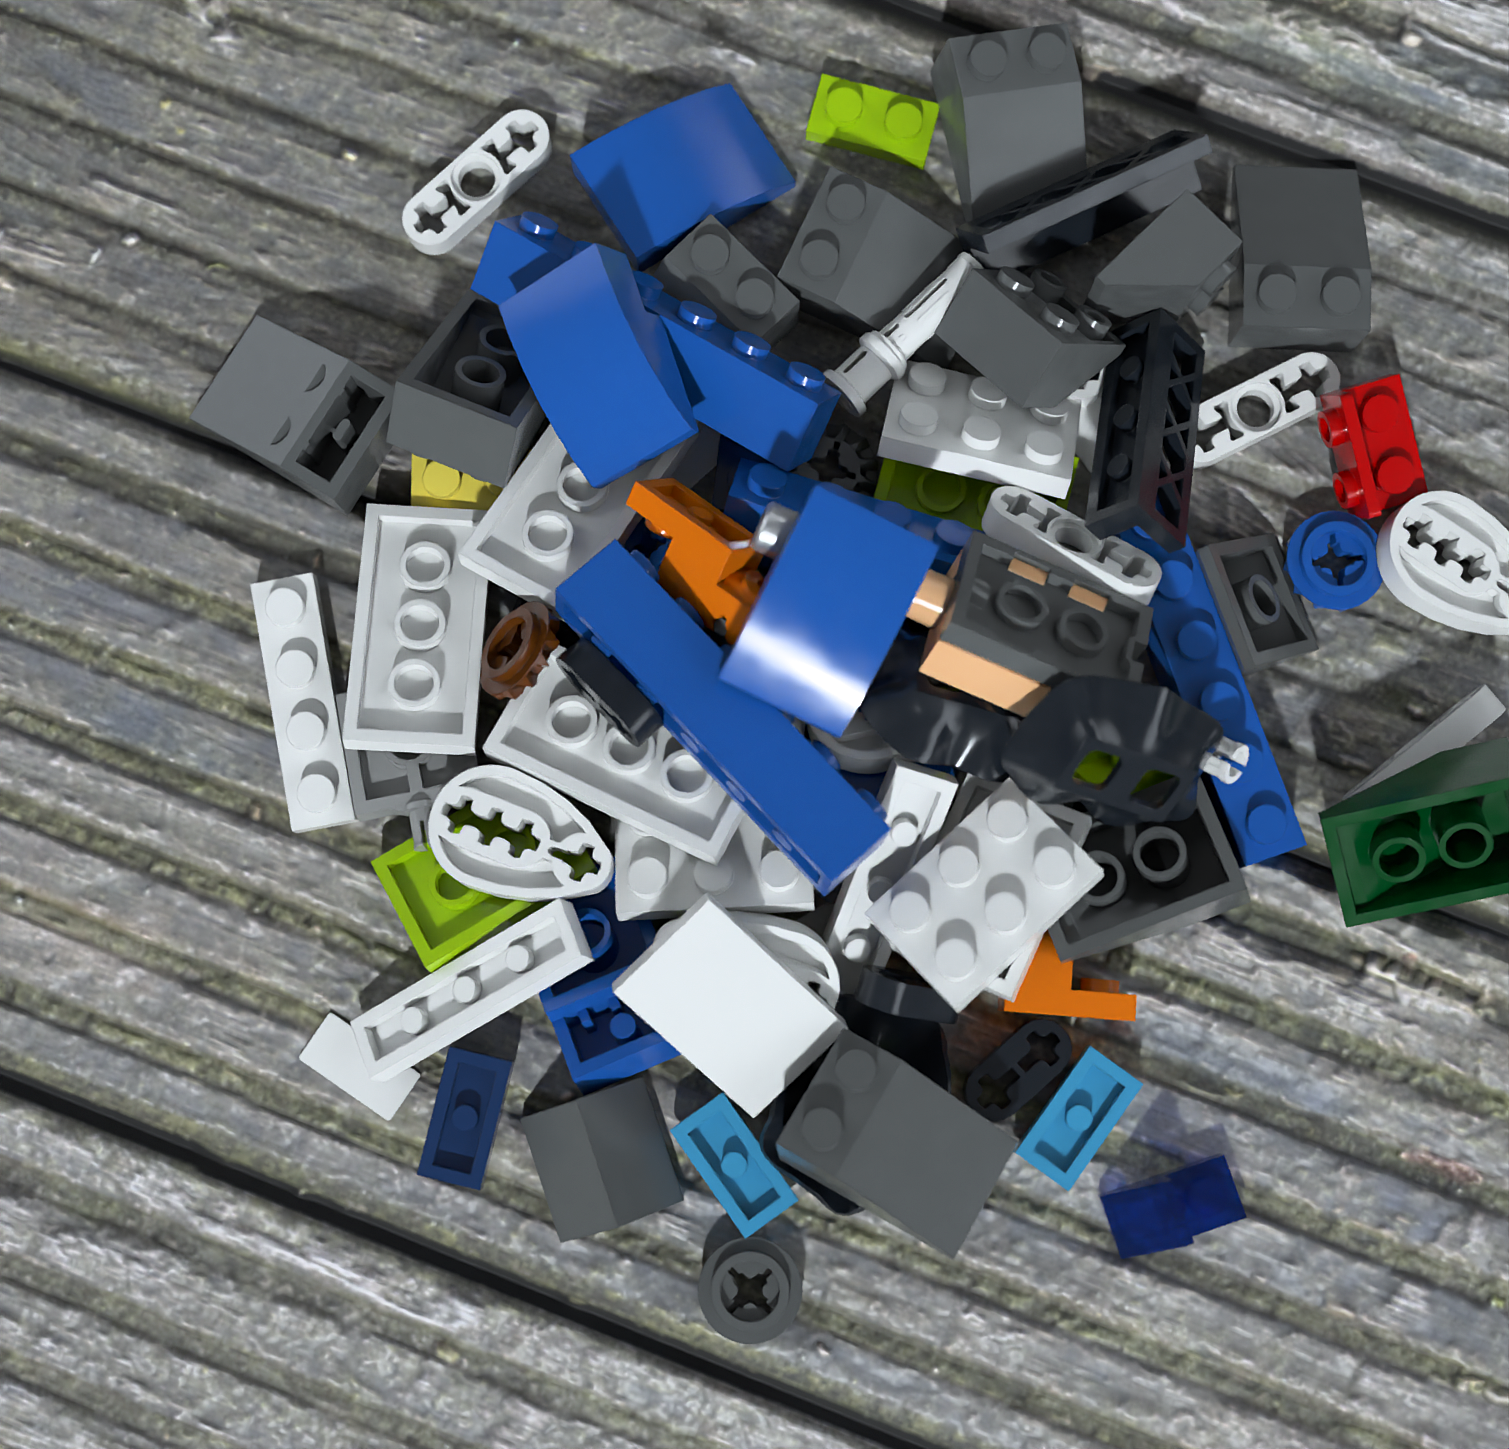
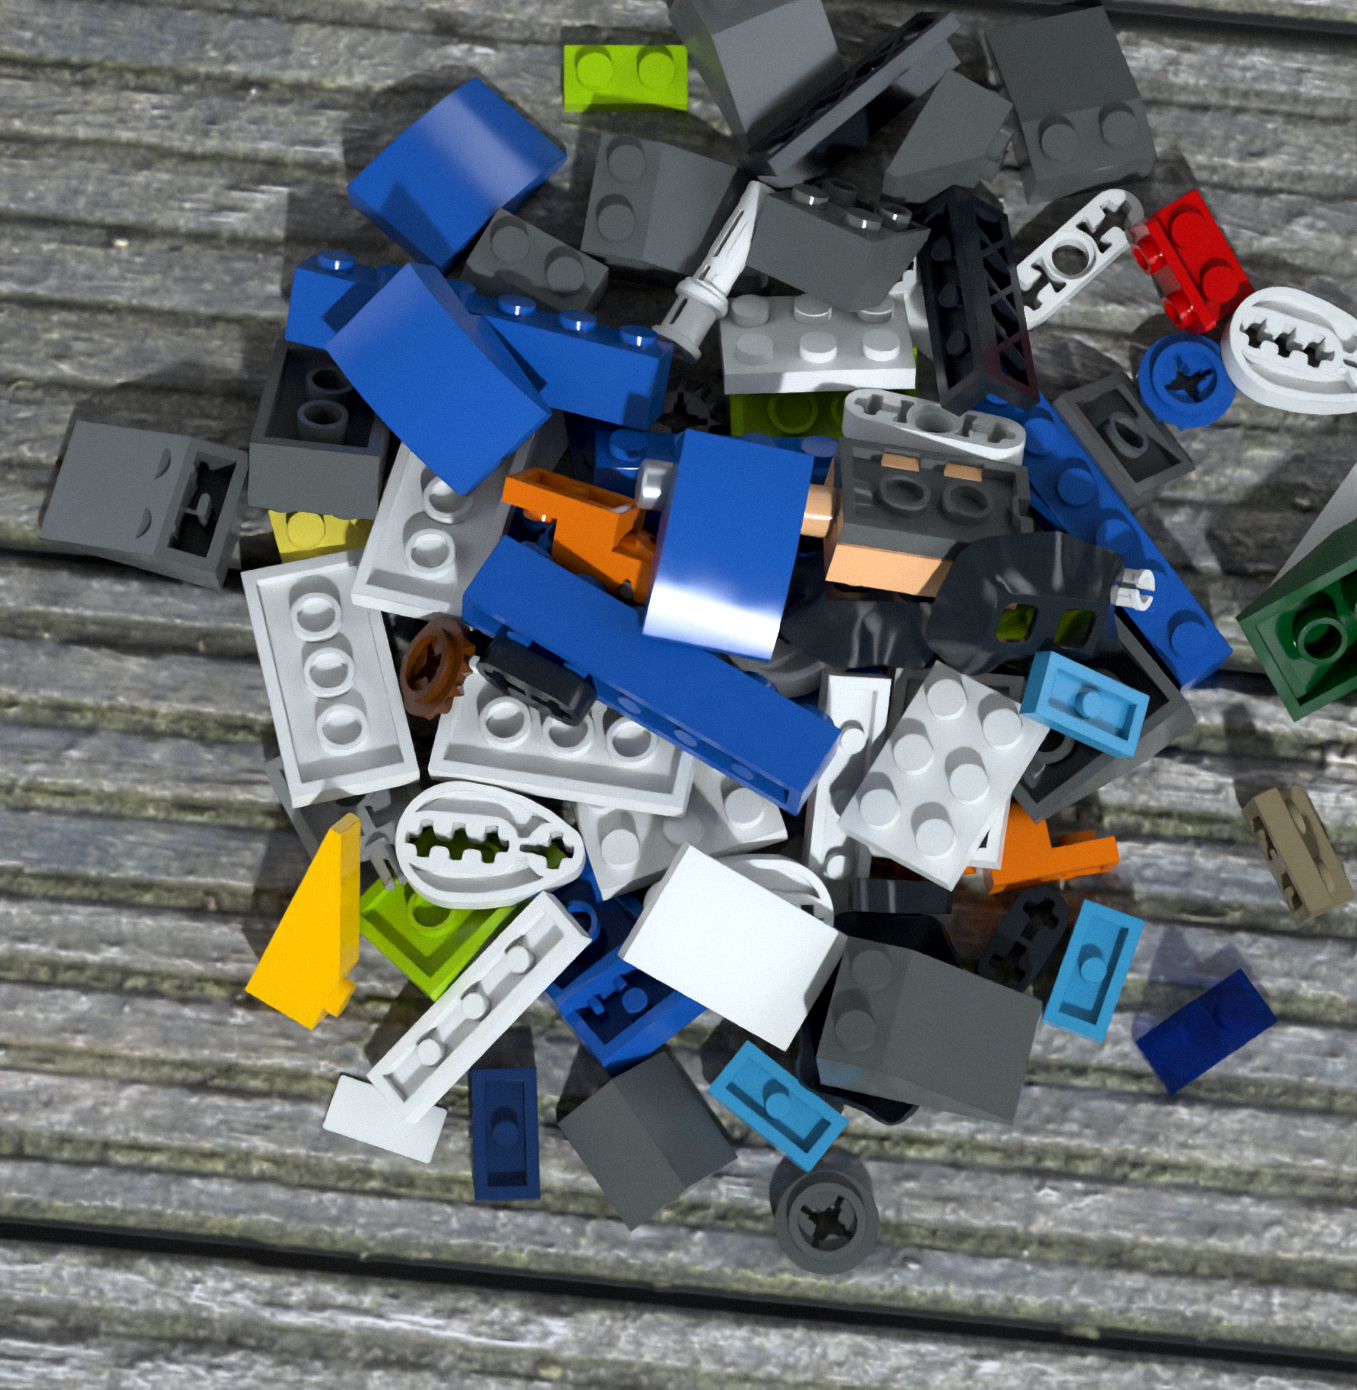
camera: 25 degrees left, 5 degrees down
white plate [250,573,359,833] -> none
white beam [402,110,552,255] -> none
none -> yellow slope [245,812,361,1030]
none -> dark azure plate [1019,651,1150,759]
none -> dark tan bracket [1241,785,1355,926]

